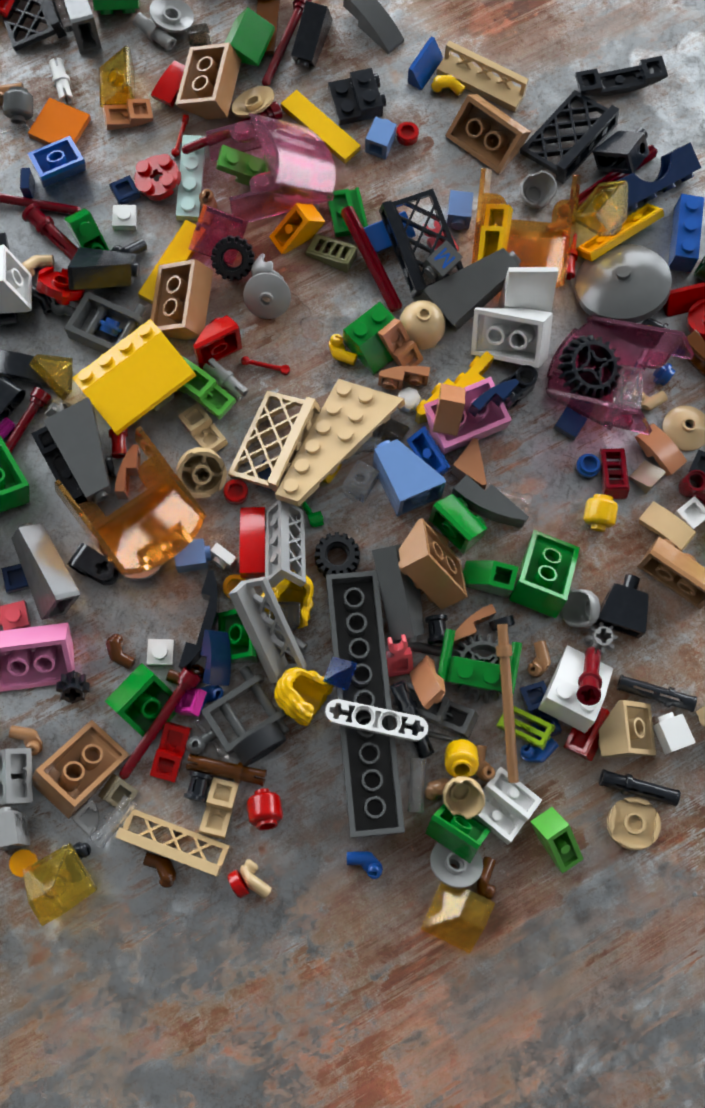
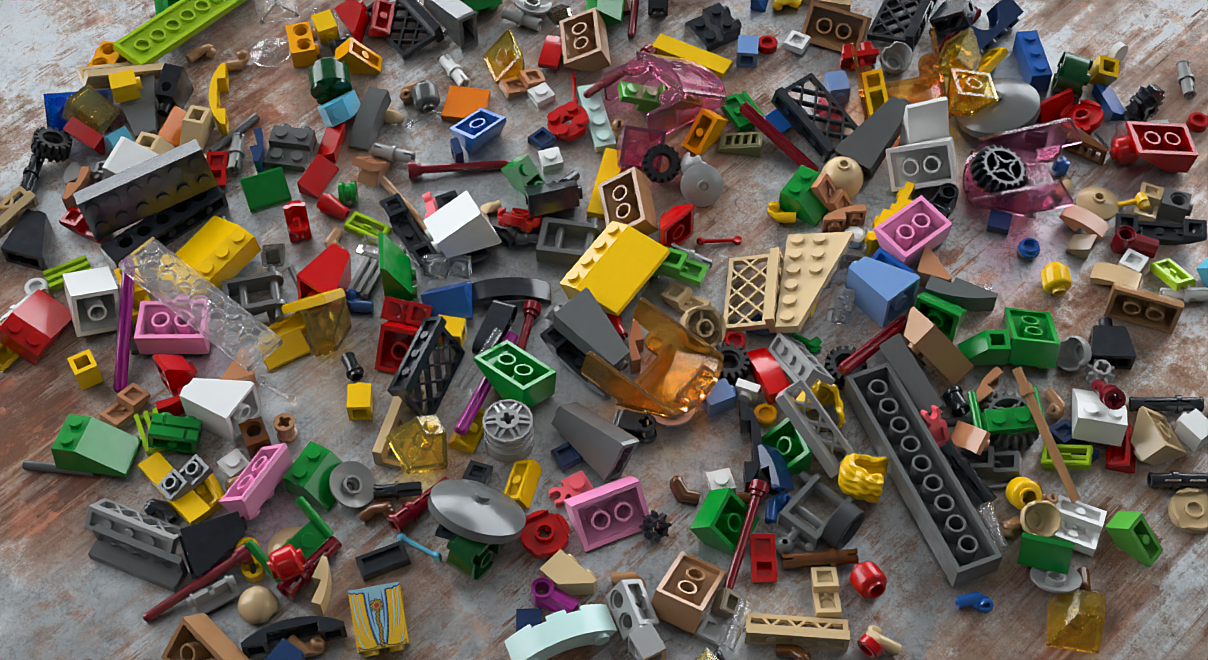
camera: 10 degrees left, 20 degrees down
dark red pin [22,203,79,260] -> none
clear yellow slope [29,354,73,401] -> none
blue plate [99,317,123,337] -> none
dark pink tile [175,688,207,717] -> none
black bush [183,771,213,803] -> none
tan dish [232,86,274,118] -> none
clear blue slope [323,657,357,691] -> none
white beam [325,699,428,741] -> none
dark grey brick [422,240,463,282] -> none
nougat slope [432,383,465,436] -> none
dark blue slope [468,379,519,417] -> none
black tile [488,615,515,632] -> none
blue arm [520,738,559,763] -> none
dark red slope [599,448,630,499] -> none
none -> white plate [527,82,556,108]
none -> black tyre [707,342,750,387]
none -> white plate [783,30,811,55]
none -> dark red axle [838,315,908,376]
none -> red hips [839,41,879,75]
none -> clear yellow slope [947,68,999,116]

